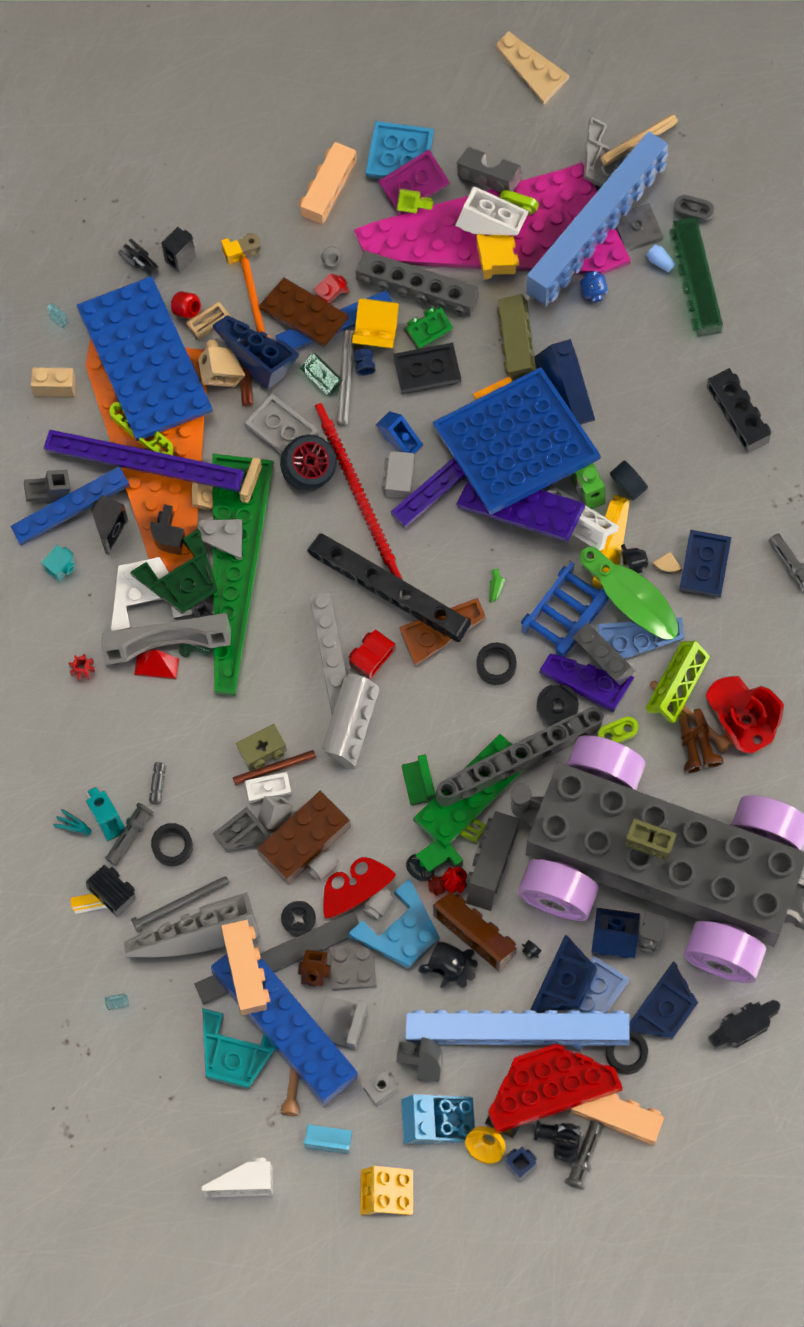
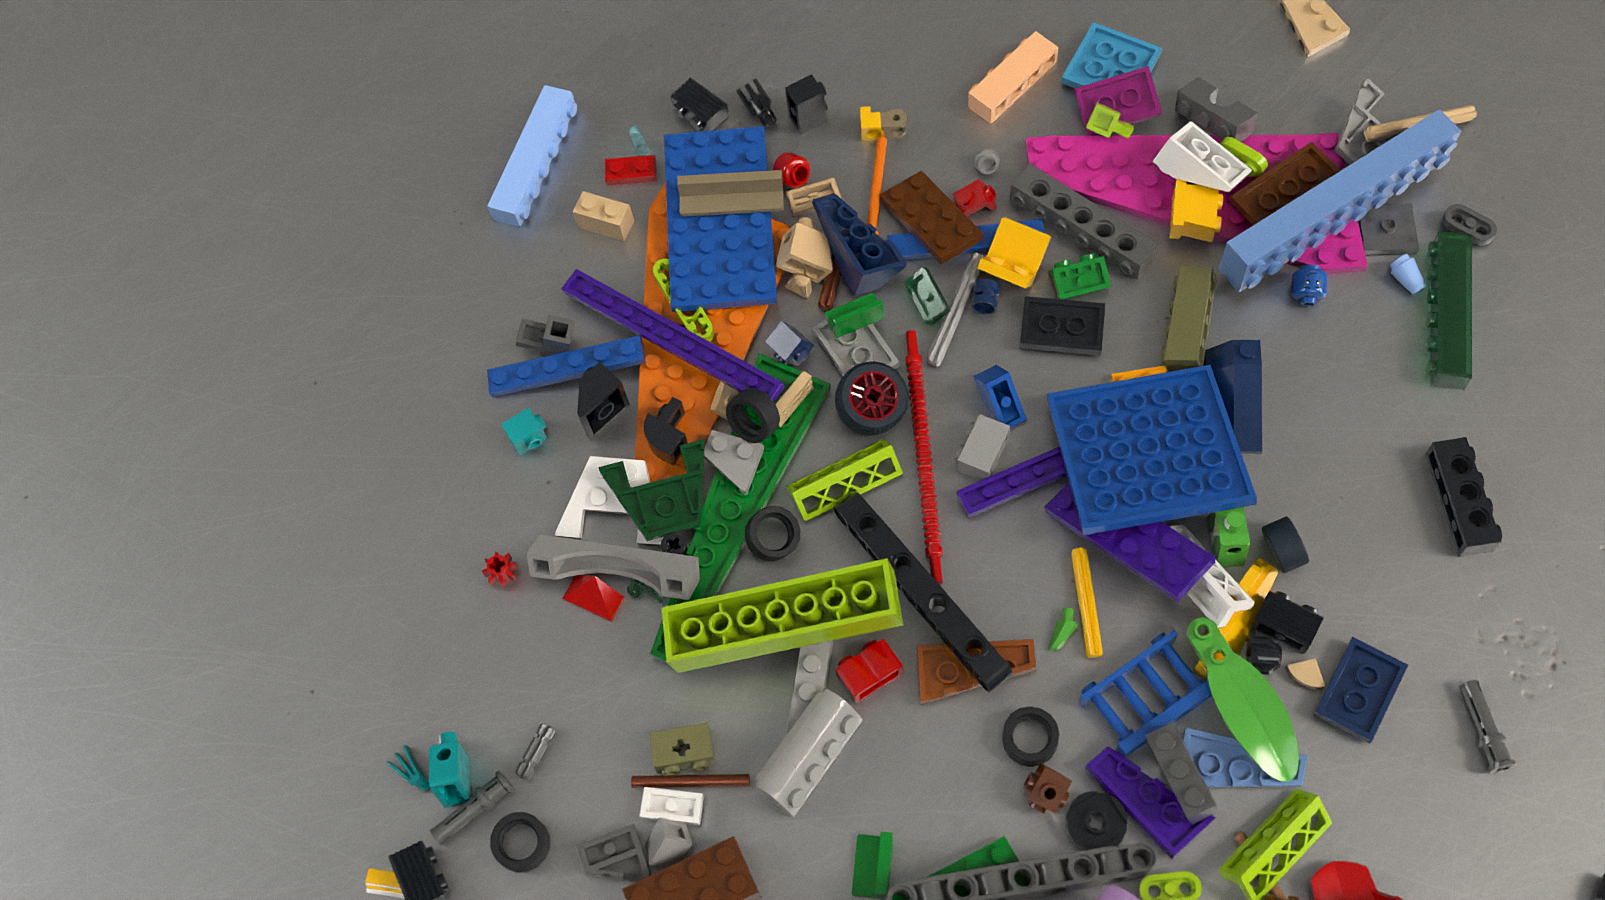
camera: 25 degrees right, 5 degrees down
none -> red plate [605,155,656,185]
none -> lime brick [662,558,903,673]
none -> black brick [671,78,729,131]
none -> dark tan panel [677,170,784,217]
none -> black tyre [726,388,780,443]
none -> black tyre [745,506,801,561]
none -> brick [765,321,814,366]
none -> tan tile [785,275,812,299]
none -> lime fence [786,439,903,522]
none -> green panel [825,293,885,339]
none -> reddish brown brick [1023,762,1072,814]
none -> yellow axle [1071,547,1103,658]
none -> reddish brown plate [1229,142,1341,225]
none -> black brick [1251,590,1324,654]

